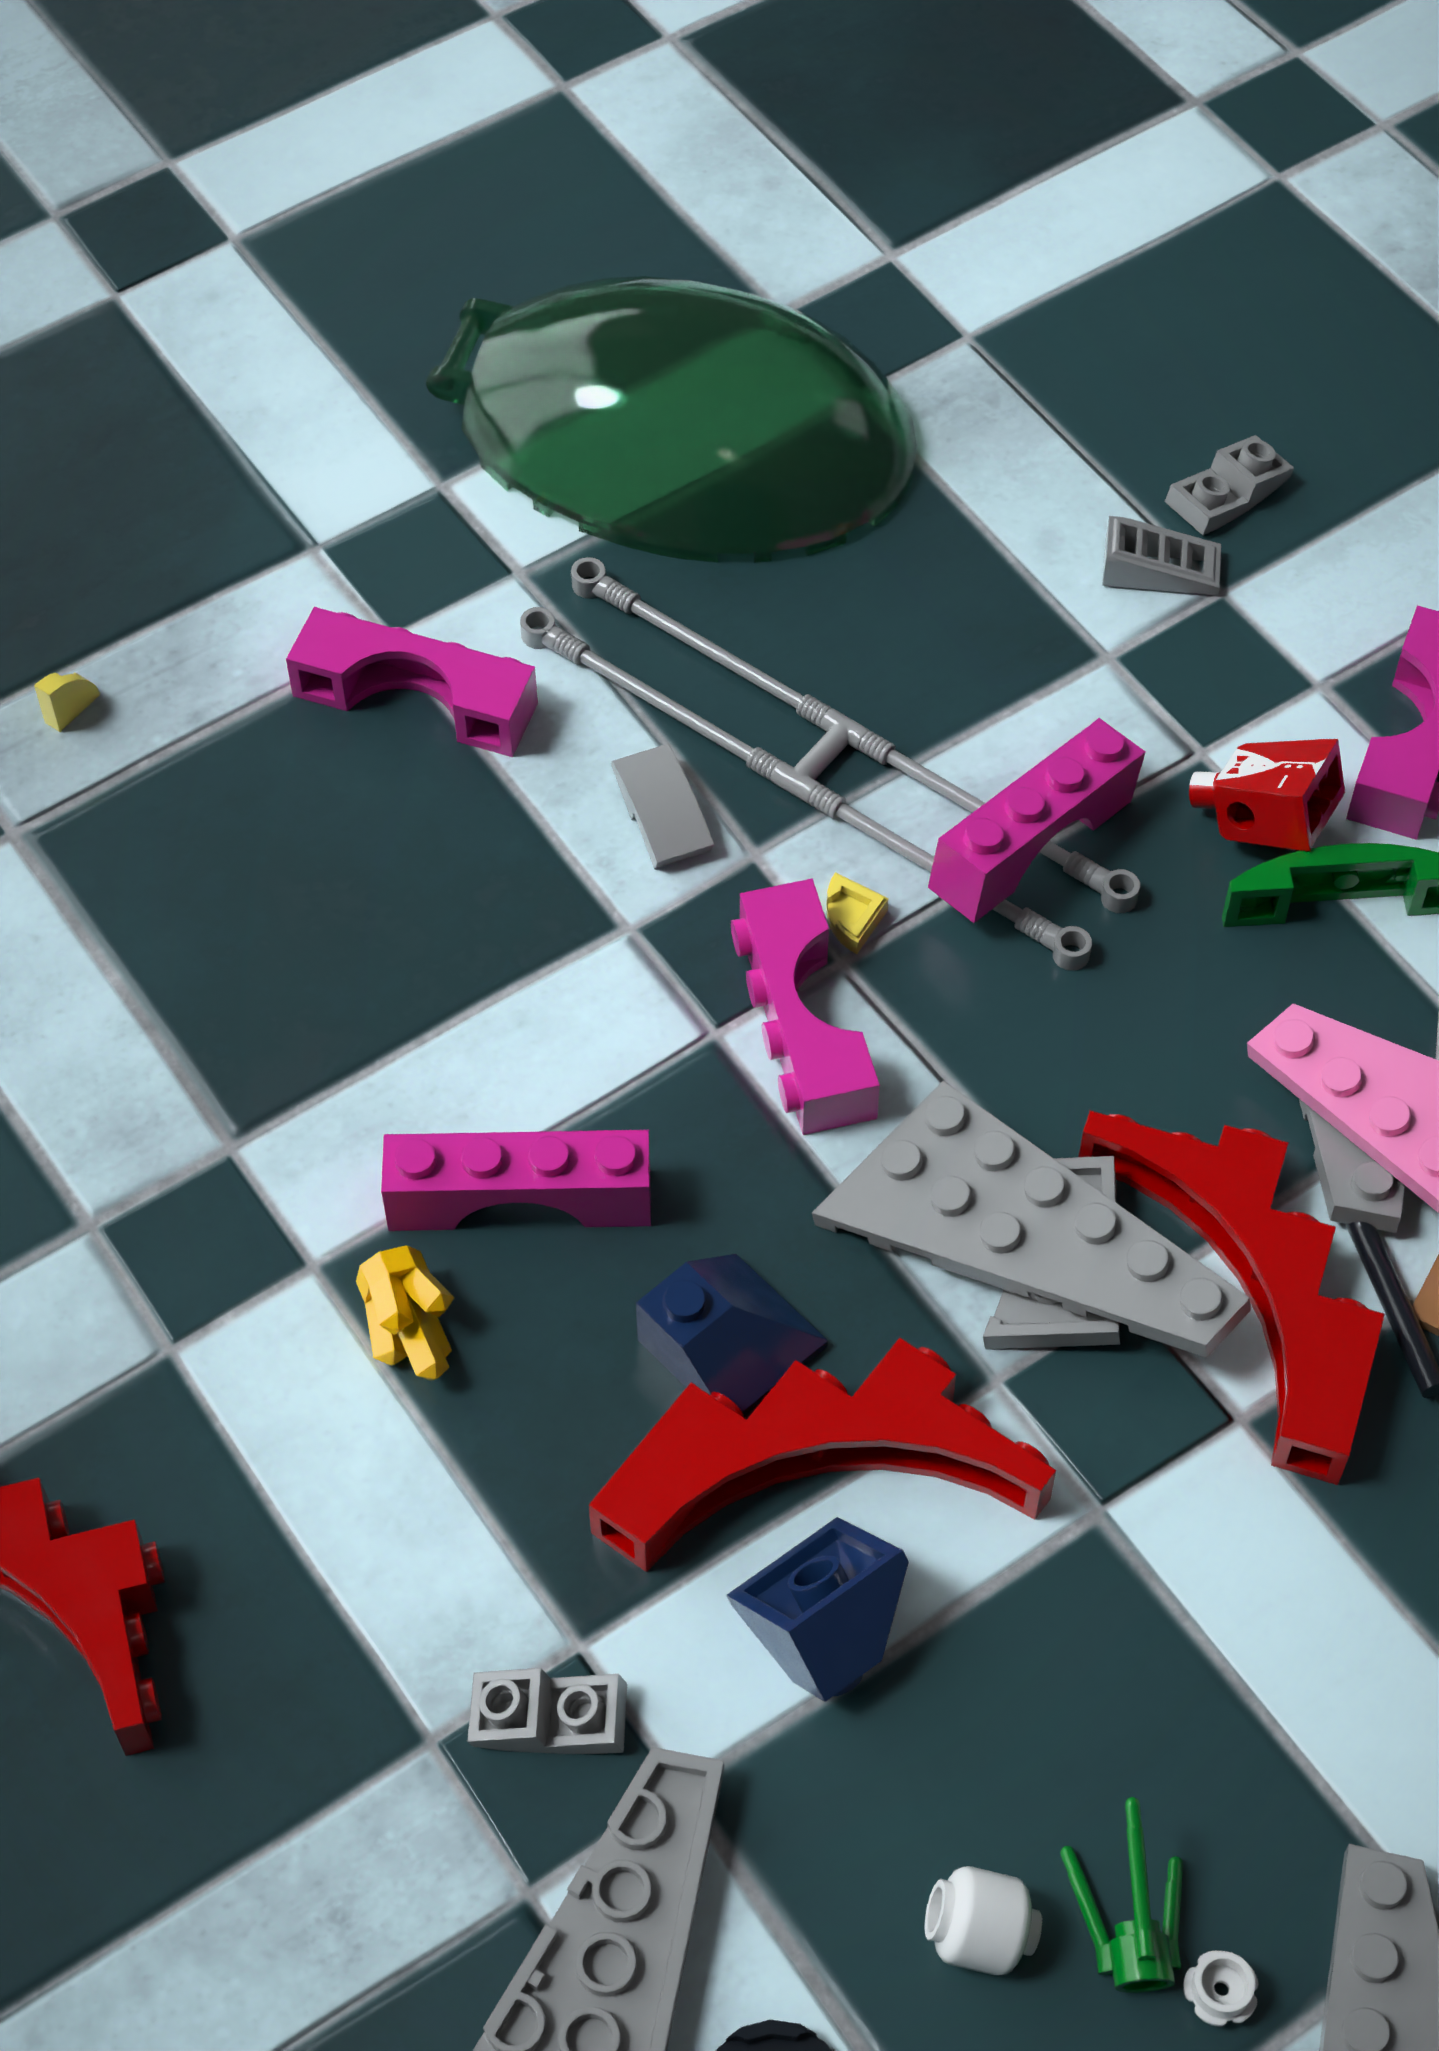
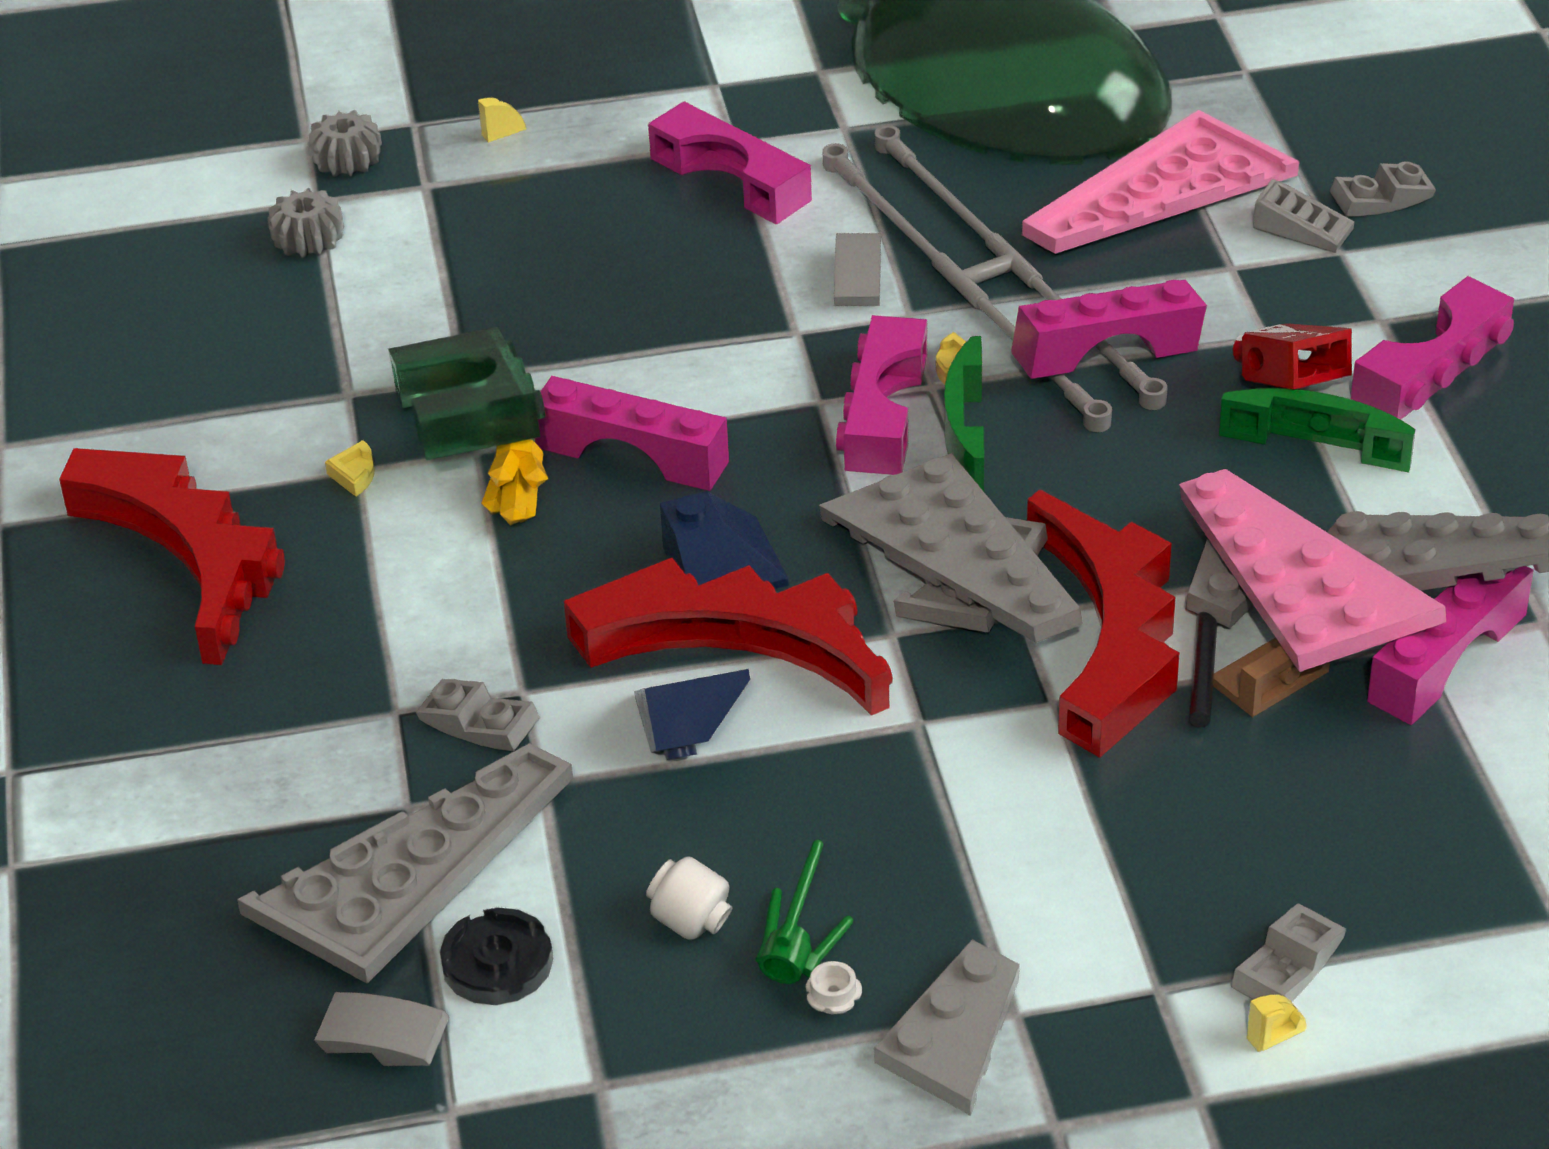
camera: 25 degrees right, 15 degrees down
none -> light yellow tile [325,440,375,497]
none -> clear green arch [388,326,545,461]
none -> green slope [944,336,984,492]
none -> bright pink wing [1022,110,1299,254]

